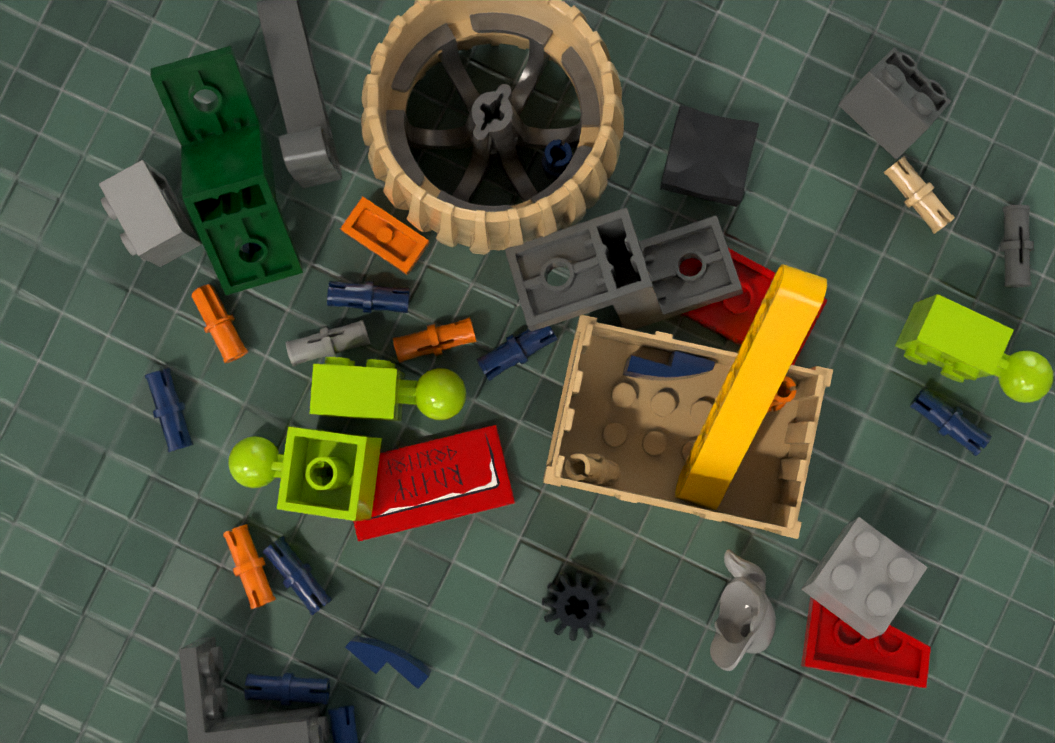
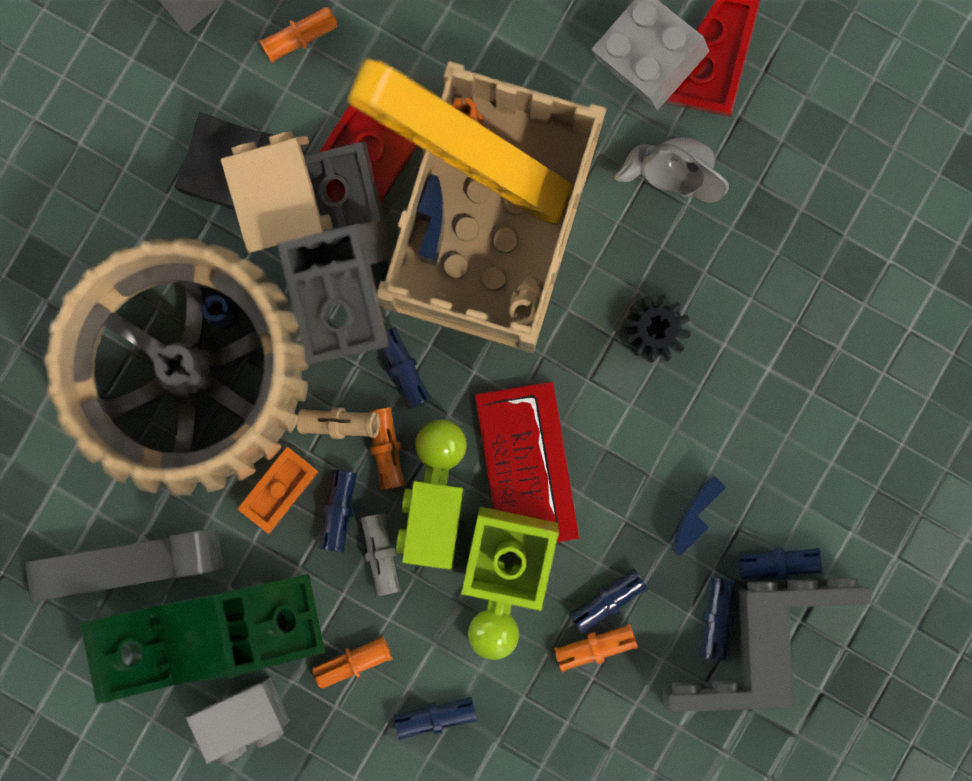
camera: 85 degrees left, 0 degrees up
none -> tan panel [221,131,333,253]
none -> orange axle [259,7,338,63]
none -> tan pin [297,407,380,439]

